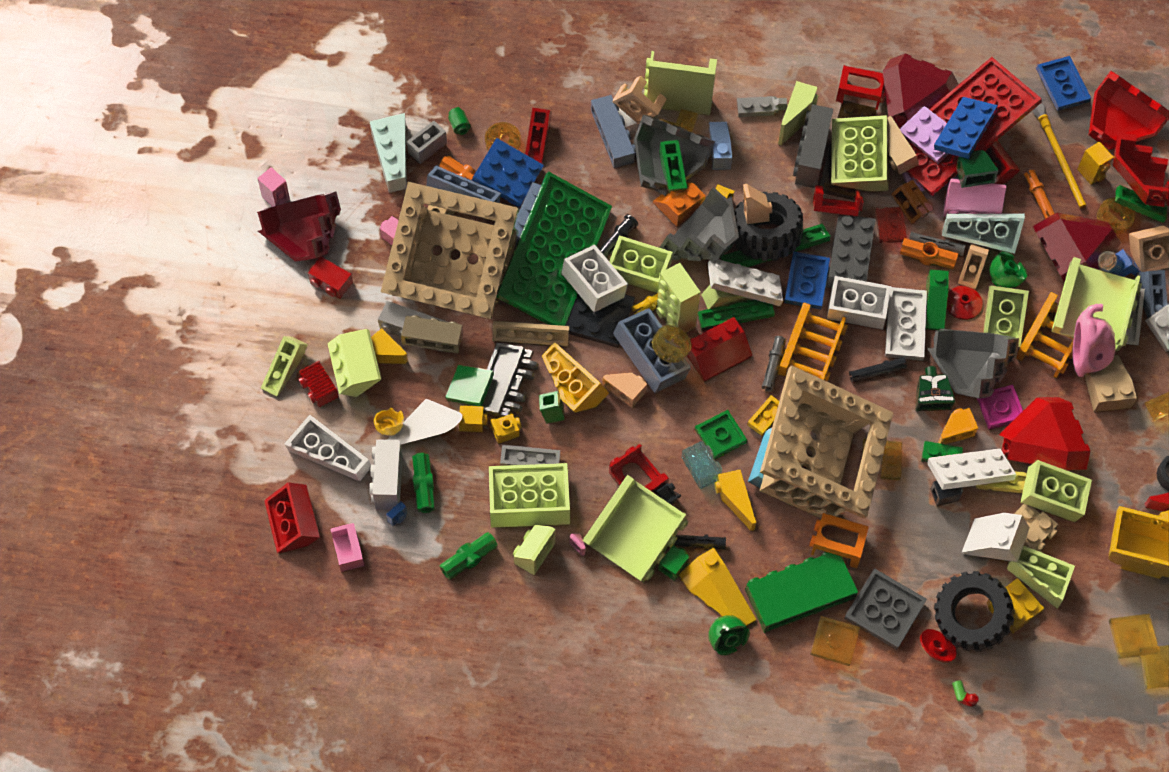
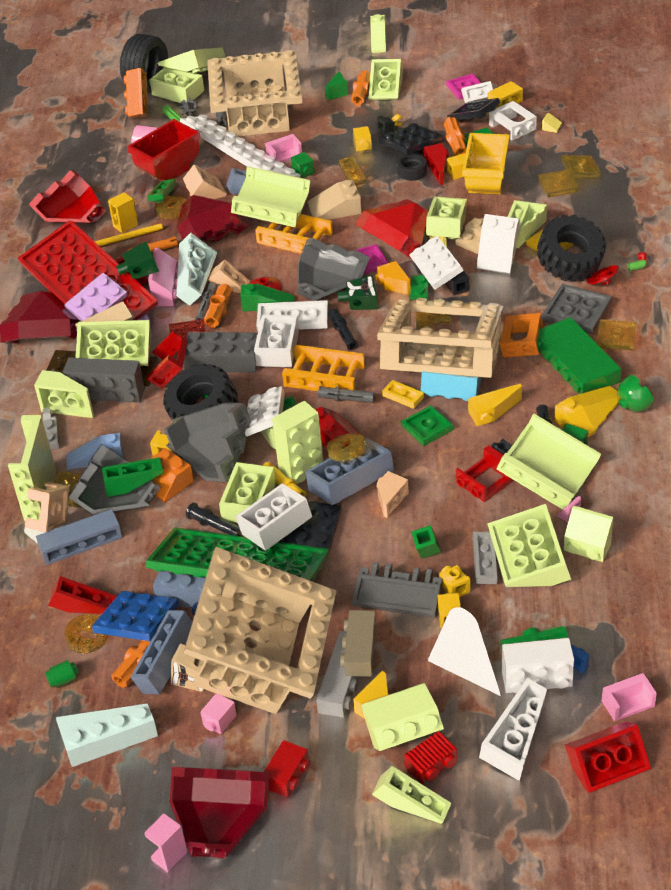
camera: 90 degrees left, 20 degrees down
yellow hair [373,408,404,436] -> none
light grey brick [407,121,447,164] -> none
green piece [439,532,498,580] -> none
tile [445,365,494,406] -> none
tan plate [492,321,569,346] -> none
yellow wedge [542,342,609,413] -> none
clear light blue brick [681,441,722,489] -> none
light nougat slope [743,184,772,224] -> none
blue plate [784,252,830,310] -> none
red panel [836,65,885,110] -> none
reddish brown brick [891,180,934,224] -> none
blue plate [934,97,998,159] -> none
yellowish green slope [983,286,1029,347] -> none
green cylinder [989,251,1028,289] -> none
blue plate [1036,56,1091,111] -> none
bright pink piece [1073,304,1116,377] -> none
blue plate [1098,249,1141,277] -> none
red panel [1113,132,1169,207] -> none

